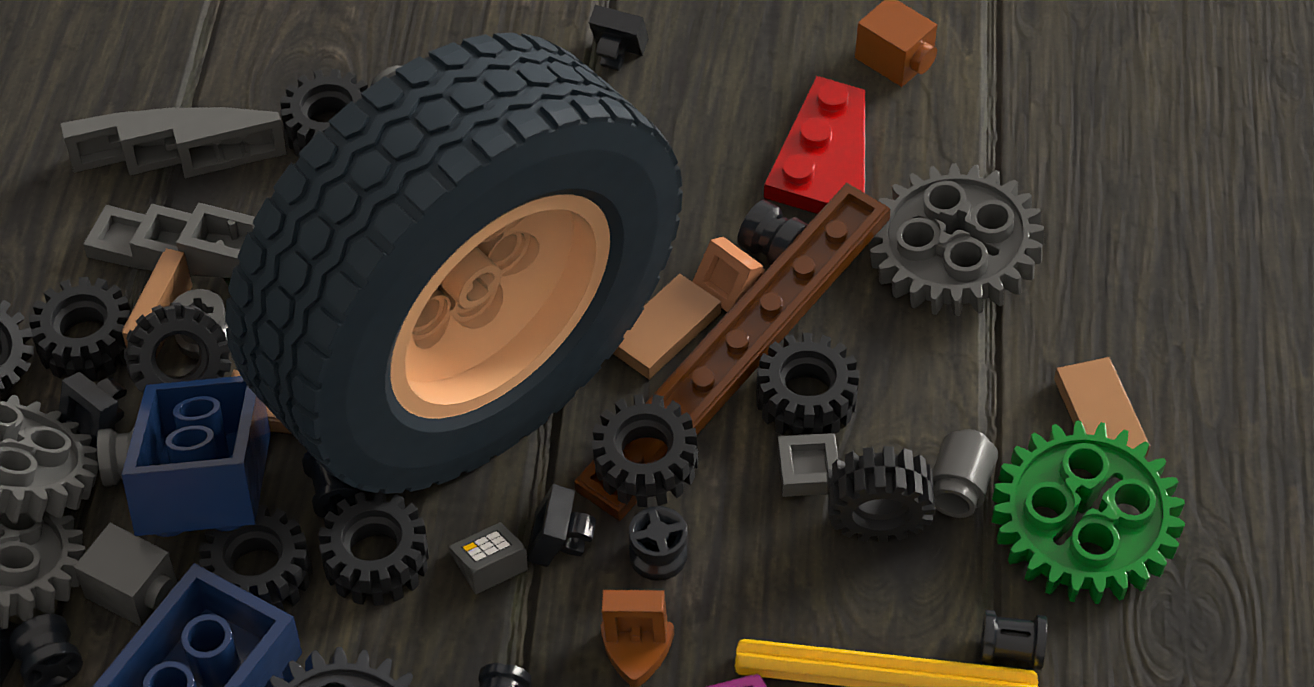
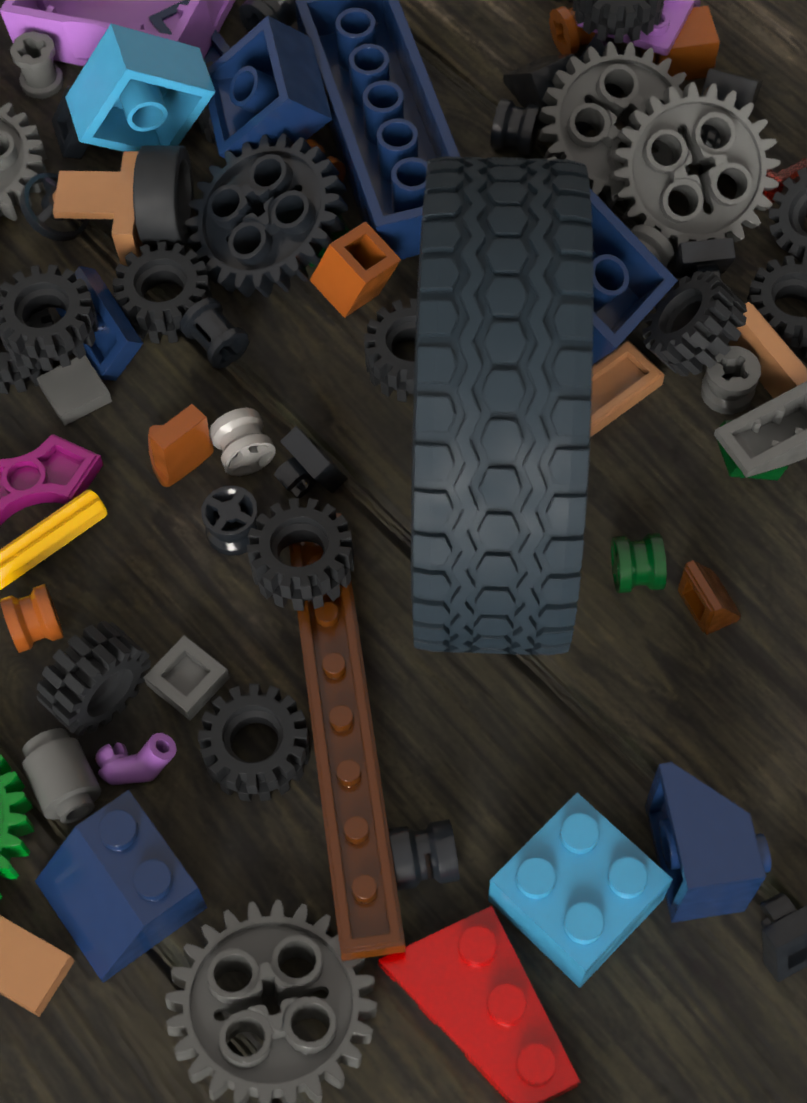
camera: 135 degrees right, 10 degrees up
dark grey slope [448,522,528,595] -> none
medium nougat tile [613,274,721,380] -> none
nougat tile [692,237,765,312] -> none
none -> dark orange wheel [0,584,64,653]
none -> dark blue slope [35,790,207,983]
none -> medium lavender arm [95,733,177,785]
none -> light grey wheel [209,408,276,476]
none -> dark orange brick [310,221,401,318]
none -> dark azure brick [488,793,672,988]
none -> dark blue slope [645,762,771,923]

